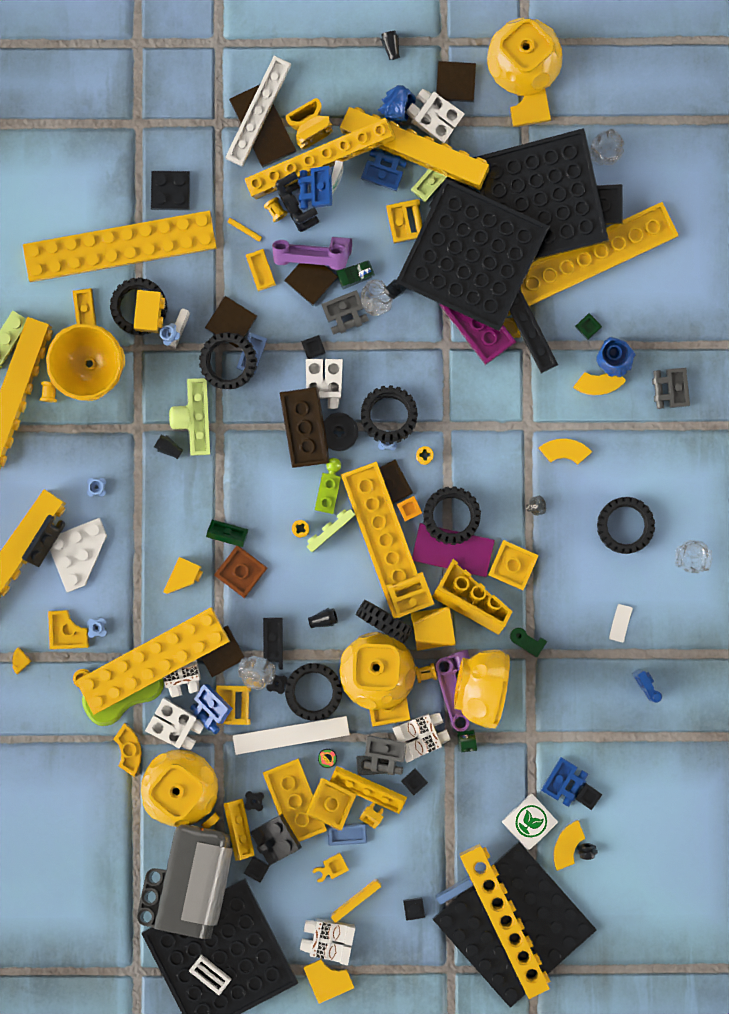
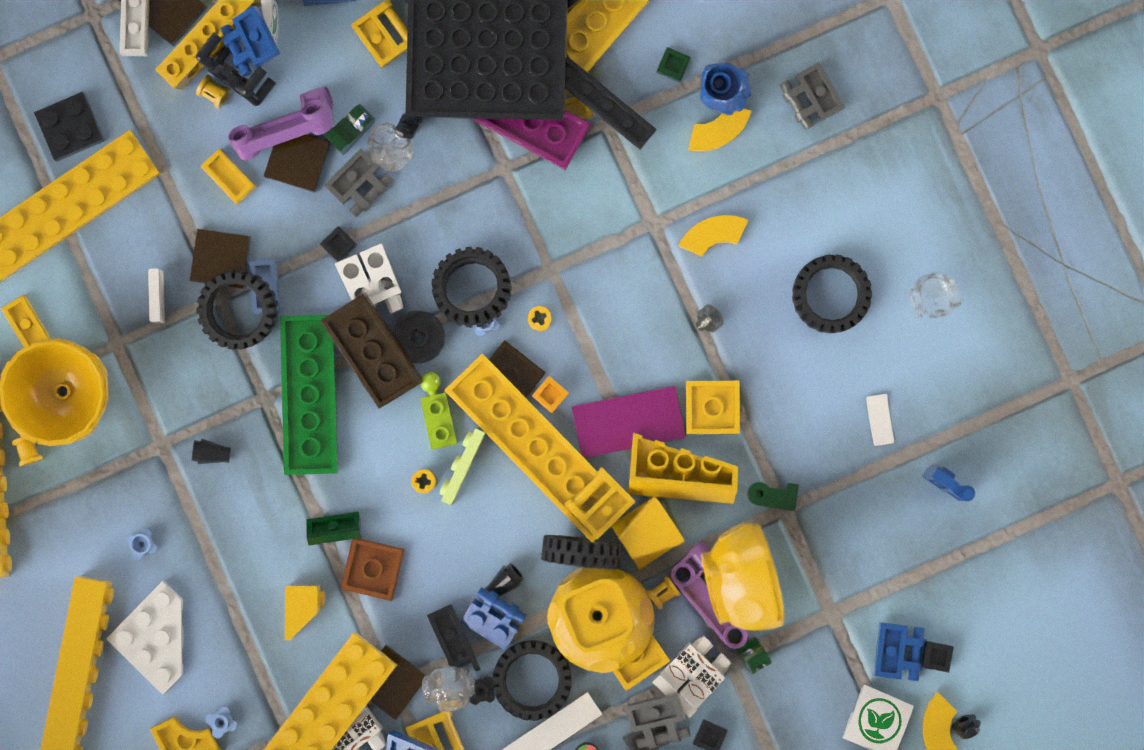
camera: 25 degrees left, 0 degrees up
black hinge [22,515,65,567] -> none
black tyre [110,277,168,336] -> none
yellow brick [134,290,165,333] -> none
light blue plate [160,323,180,346] -> none
yellowish green plate [169,378,210,456] -> none
yellow piece [228,218,262,242] -> none
black tyre [423,486,481,545] -> none
none -> green plate [280,315,338,475]
none -> plate [460,587,527,650]

